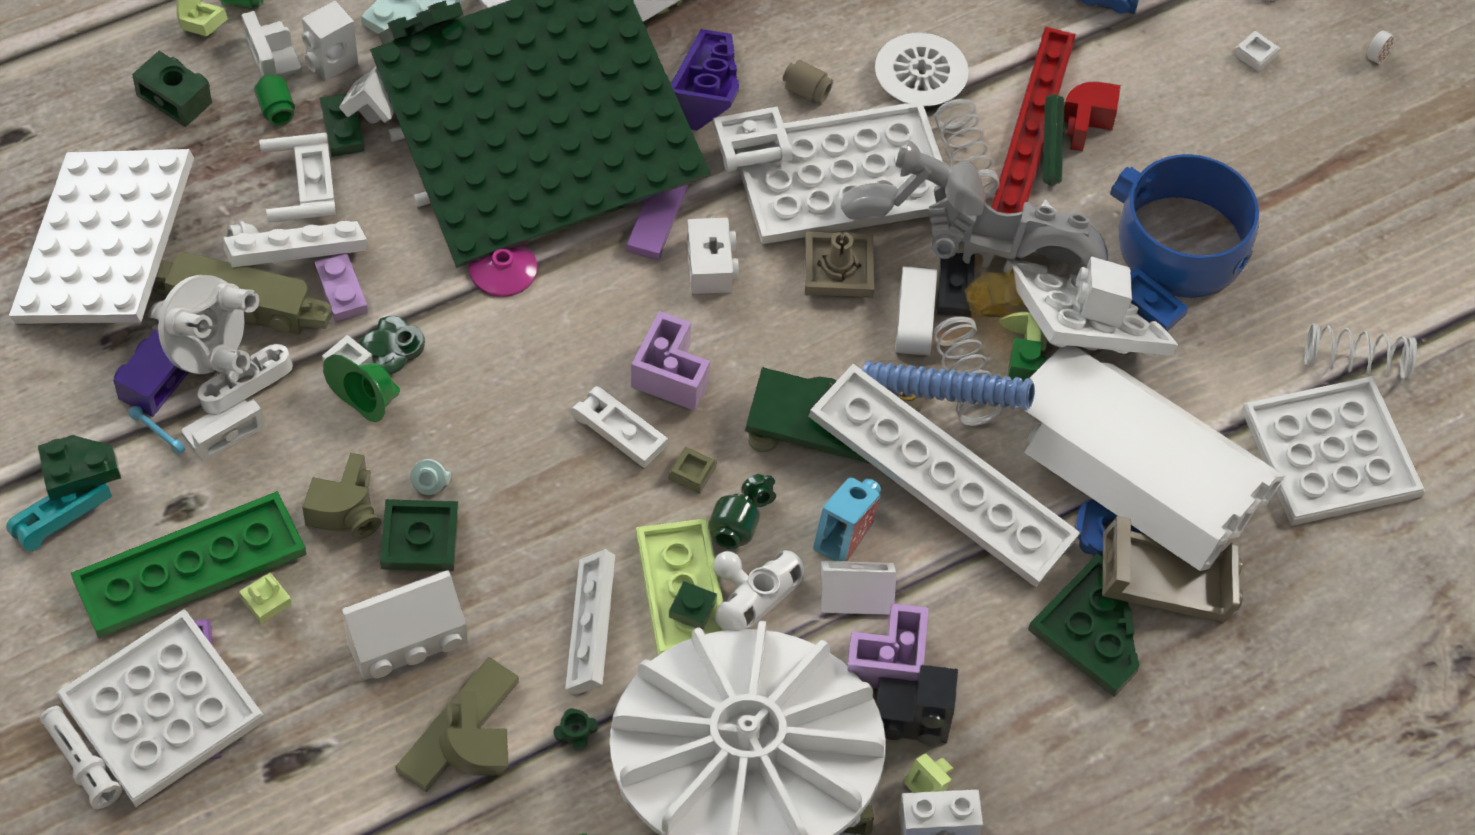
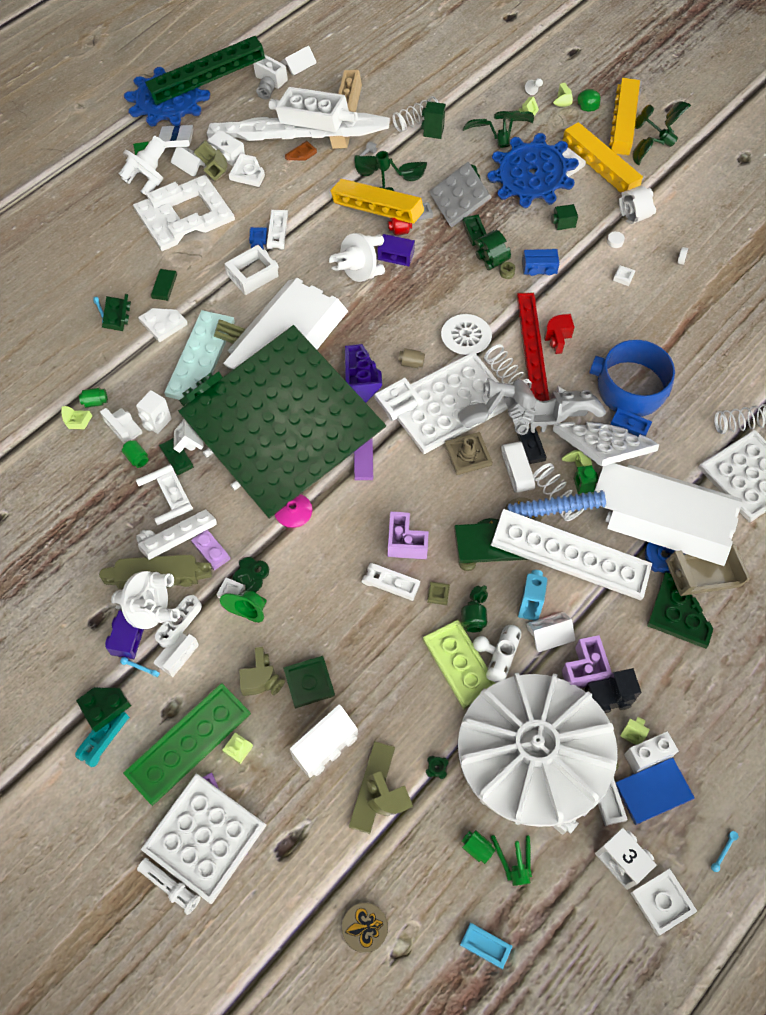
camera: 15 degrees left, 5 degrees up
white plate [9,149,194,324] -> none
dark green brick [132,50,212,127] -> none
light aqua plate [411,459,451,495] -> none
white plate [565,549,615,695] -> none
dark green plate [669,581,717,631] -> none
white brick [687,218,739,294] -> none
clear yellow window [964,268,1024,317] -> none
dark green axle [1042,94,1064,186] -> none
white brick [1076,256,1132,328] -> none

